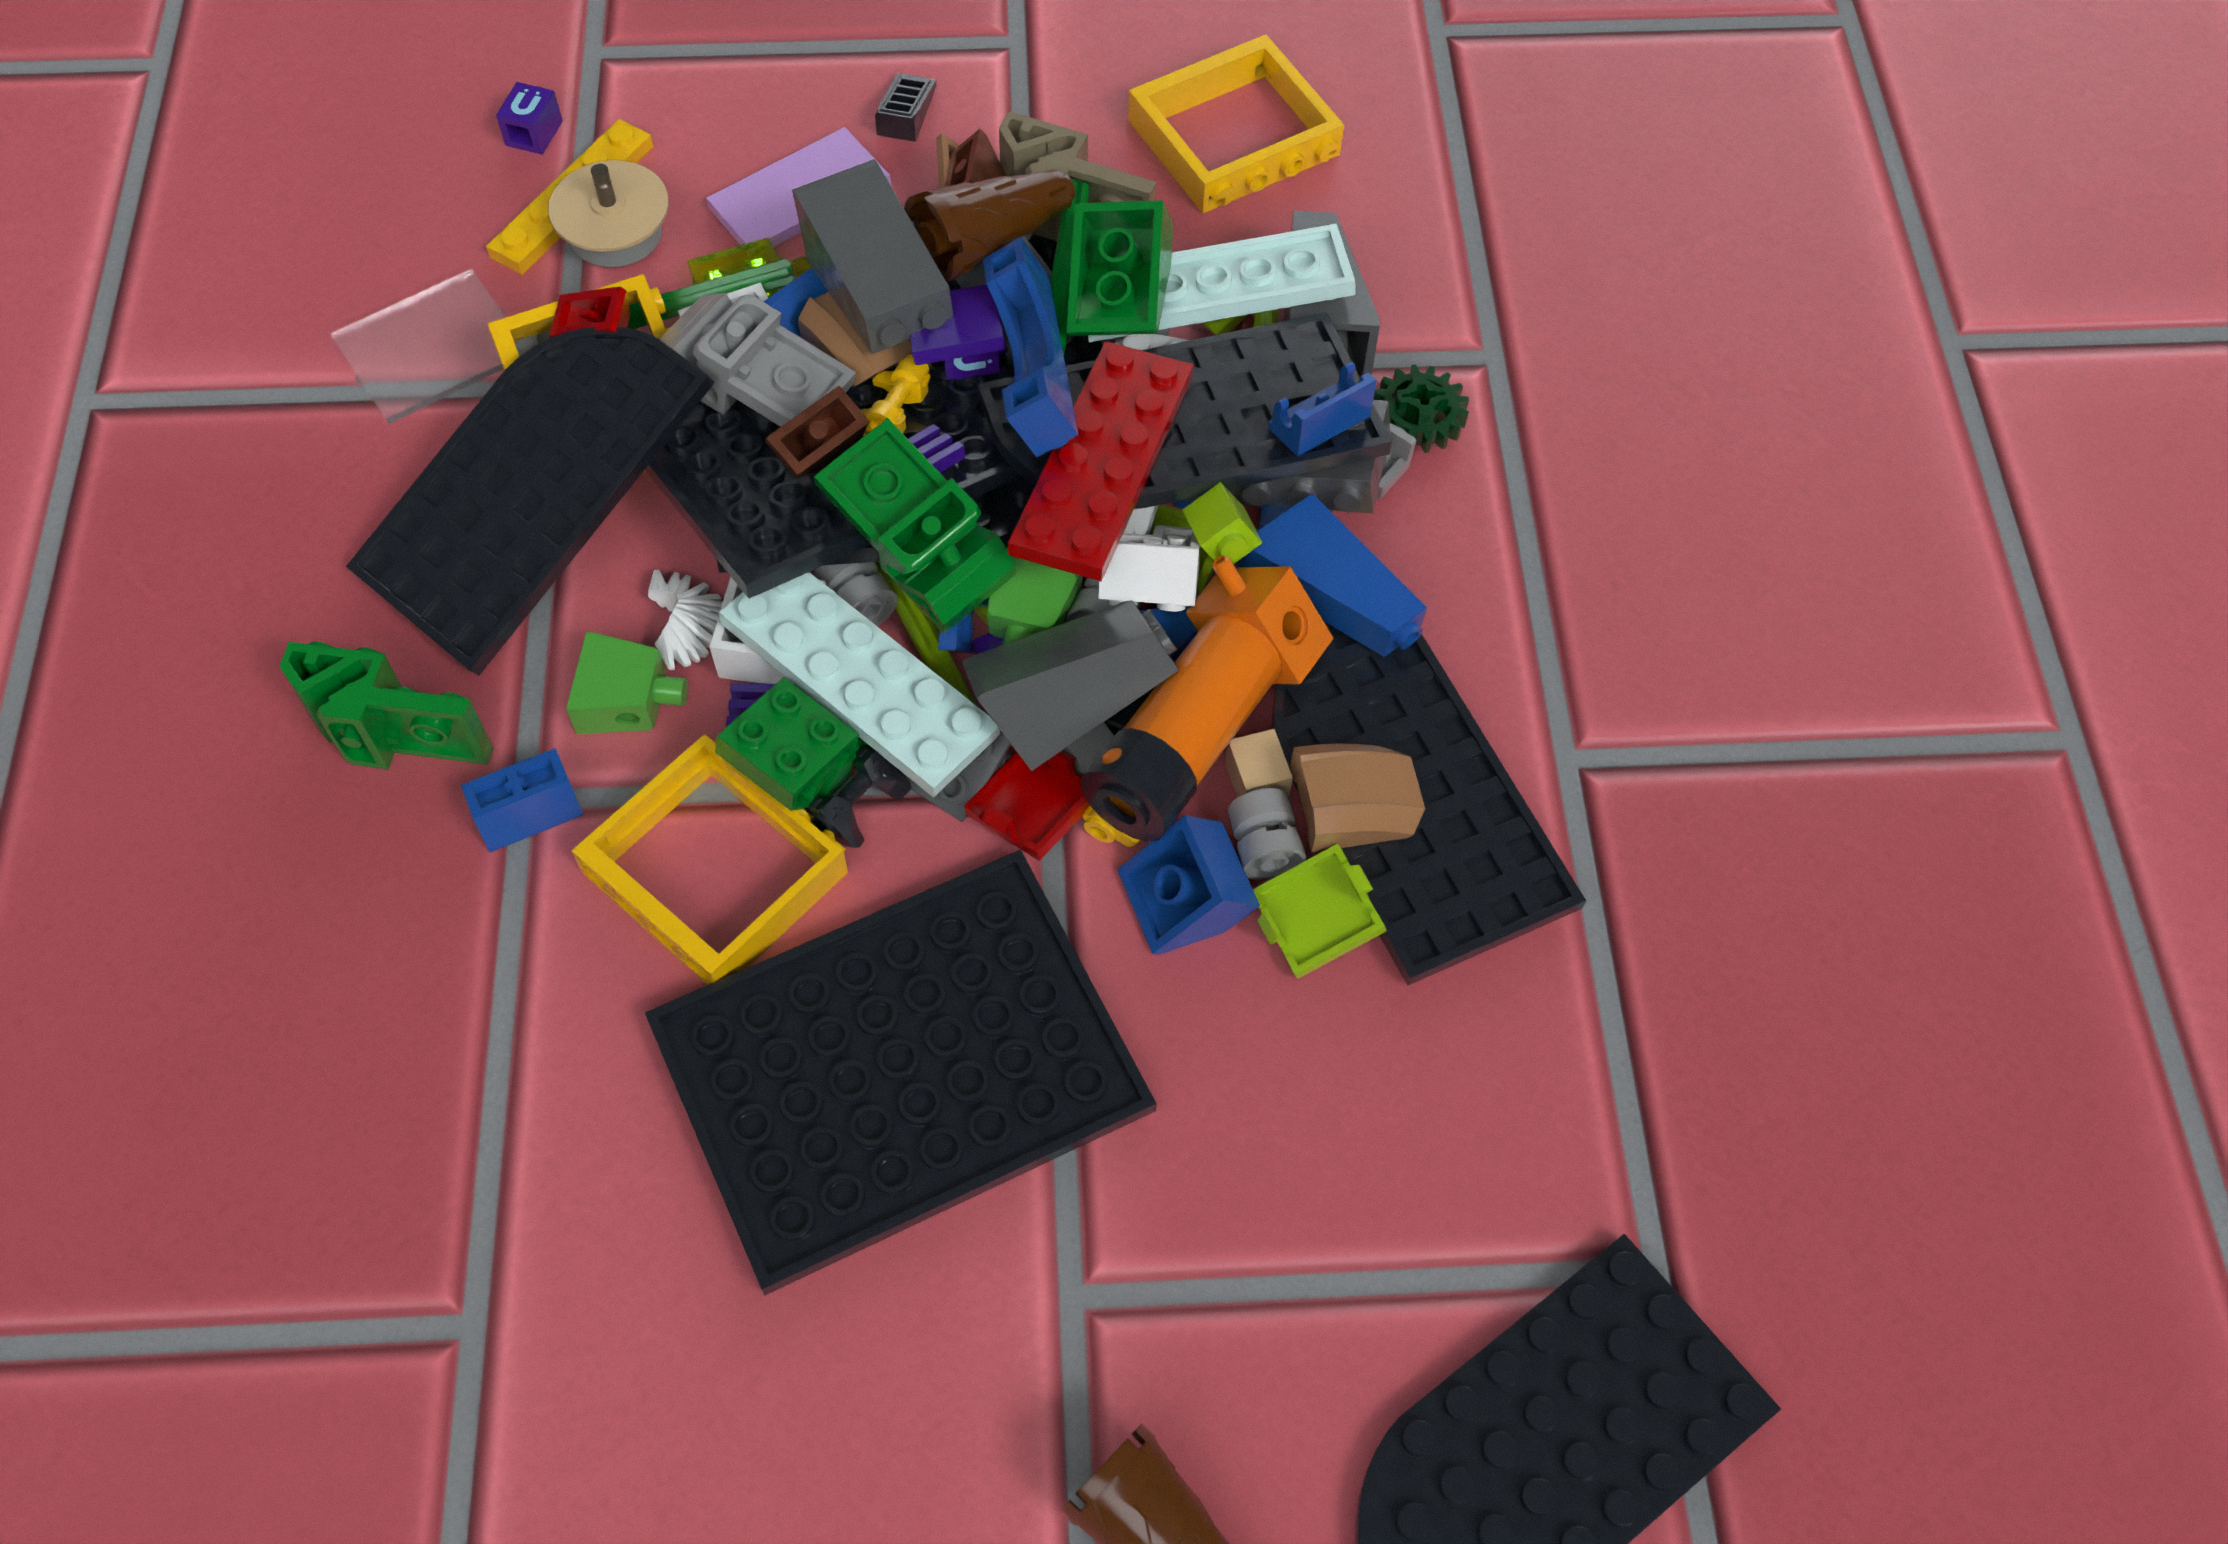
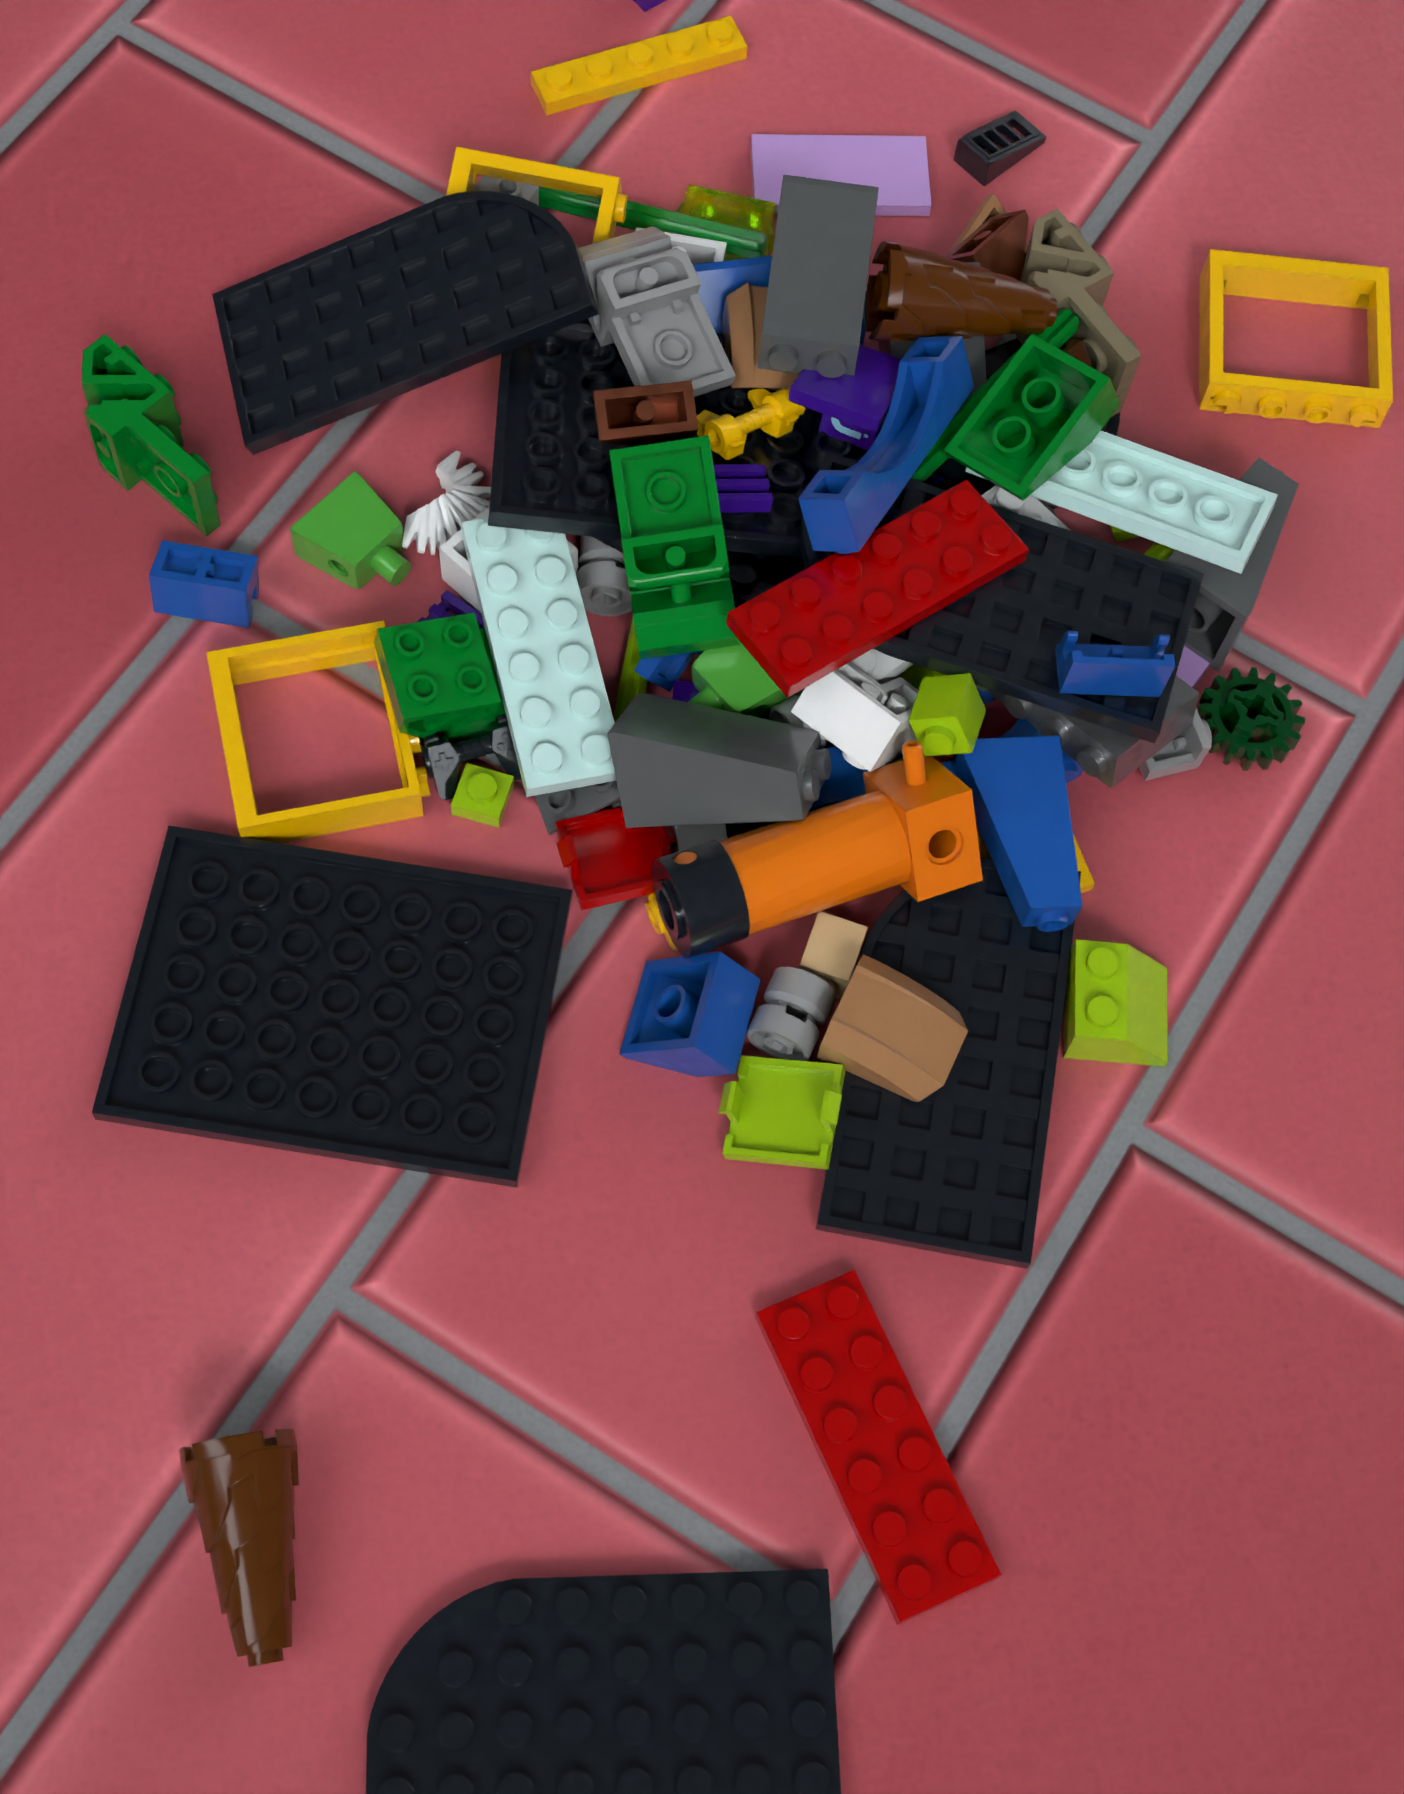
camera: 30 degrees right, 5 degrees up
clear piece [331,269,516,424] -> none
tan piece [548,160,669,267] -> none
red slope [549,286,630,338] -> none
none -> lime plate [451,763,514,828]
none -> red plate [755,1270,1002,1625]
none -> lime slope [1063,939,1168,1067]

